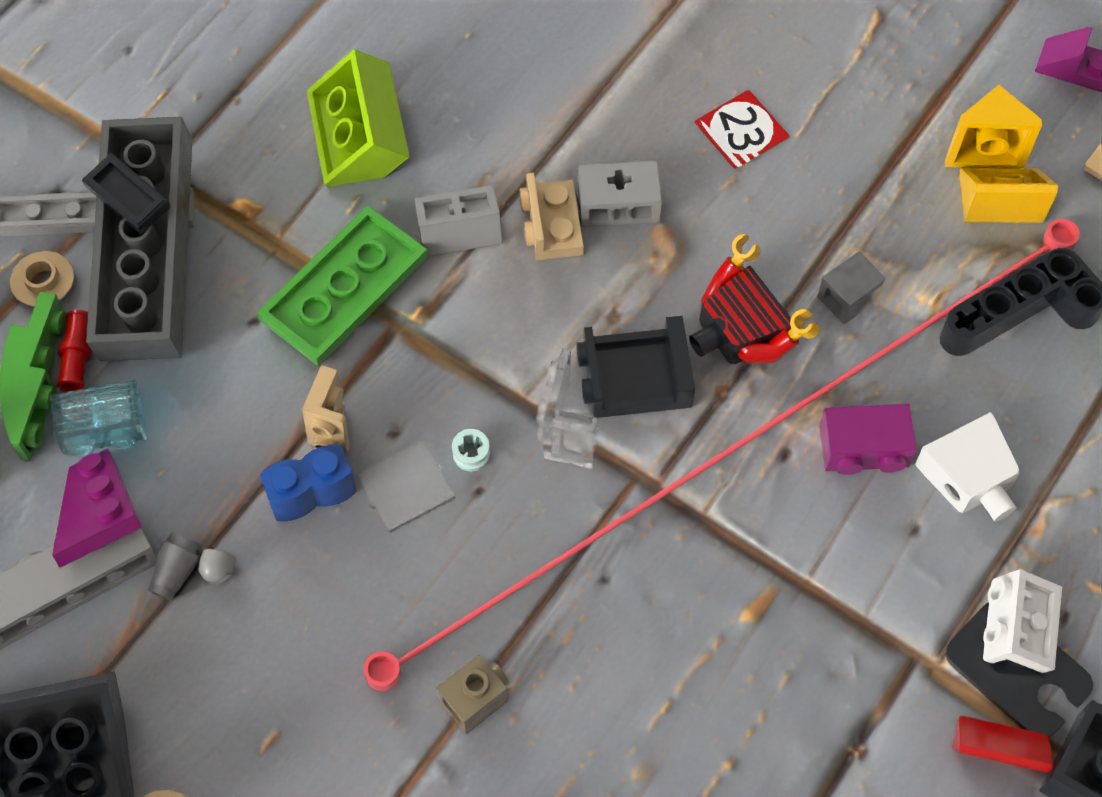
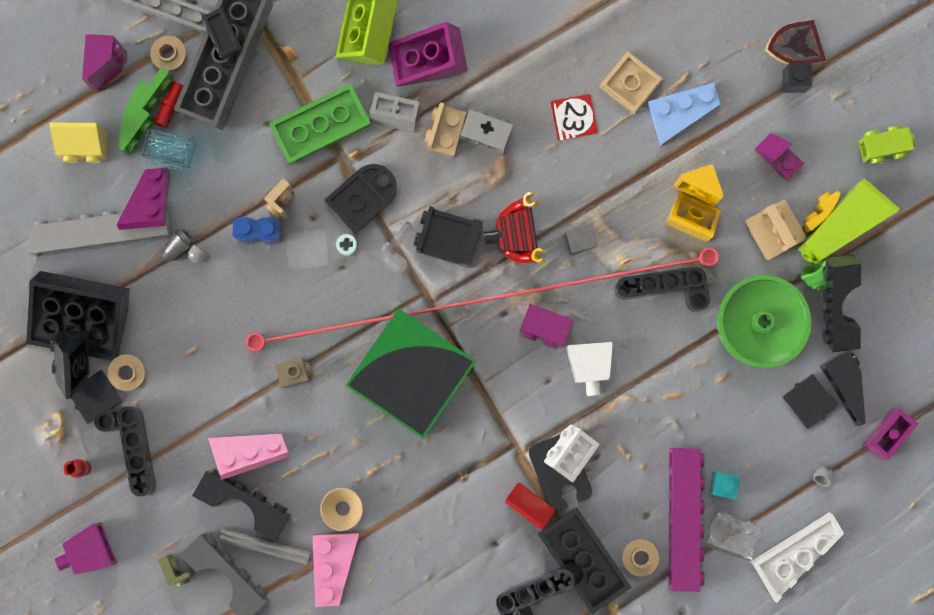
camera: 25 degrees right, 20 degrees up
none -> black tile [324,164,397,235]
none -> black tile [345,308,476,438]
none -> magenta slope [389,22,468,87]
none -> tan tile [599,51,663,115]
none -> light blue wing [647,83,720,146]

